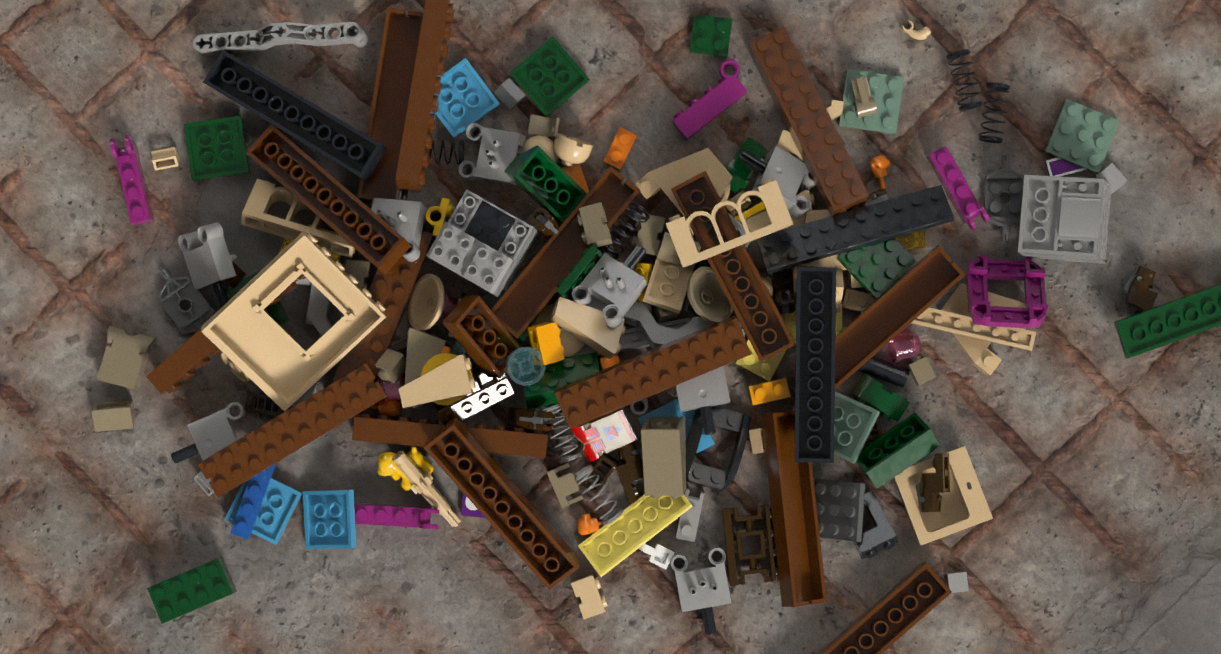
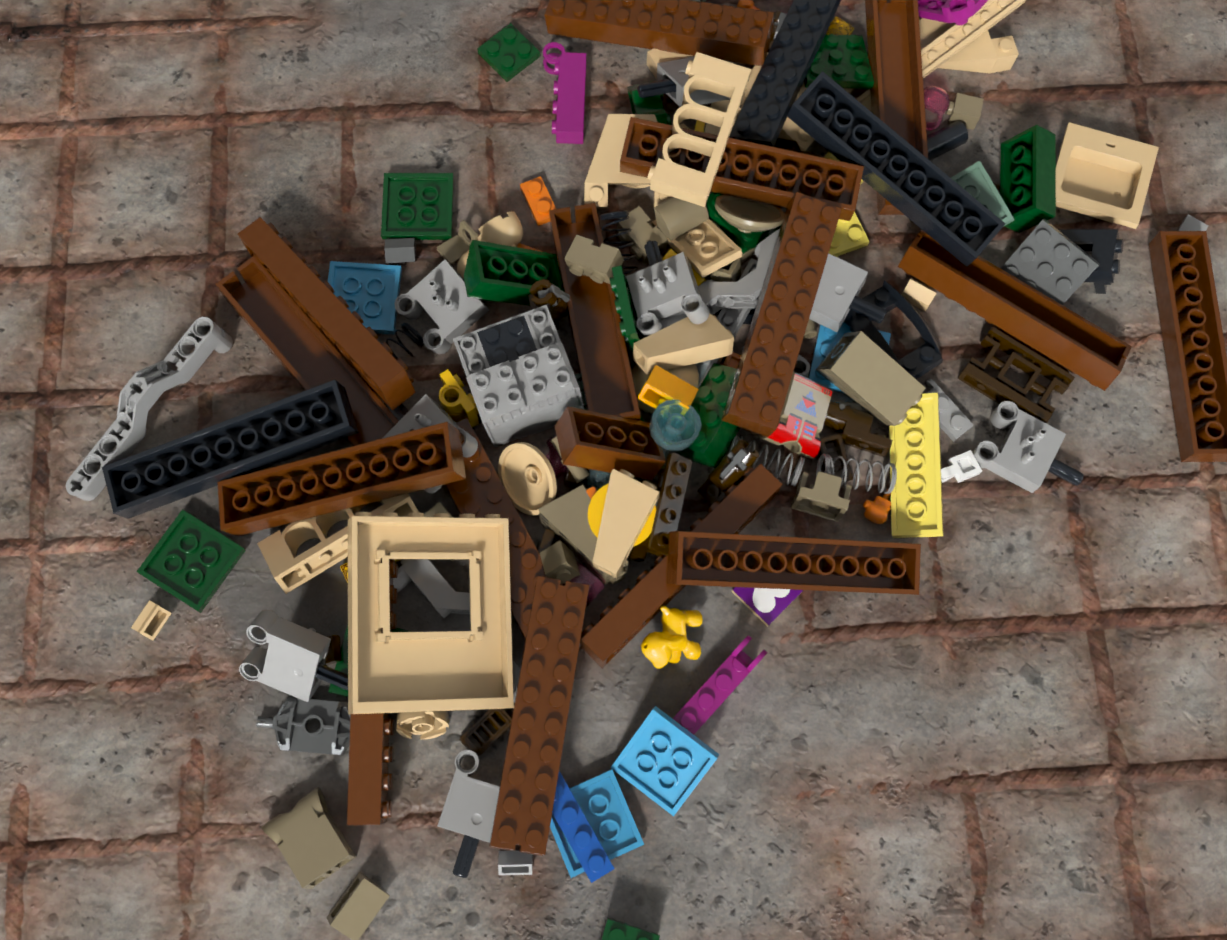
camera: 50 degrees left, 15 degrees down
magenta hinge [110,135,154,225] -> none
orange piece [368,396,401,417] -> none
tan piece [392,451,461,527] -> none
tan brick [571,574,608,619] -> none
light orange brick [747,378,791,405] -> none
dark green brick [852,374,910,422] -> none
dark brown plate [916,453,950,512] -> none

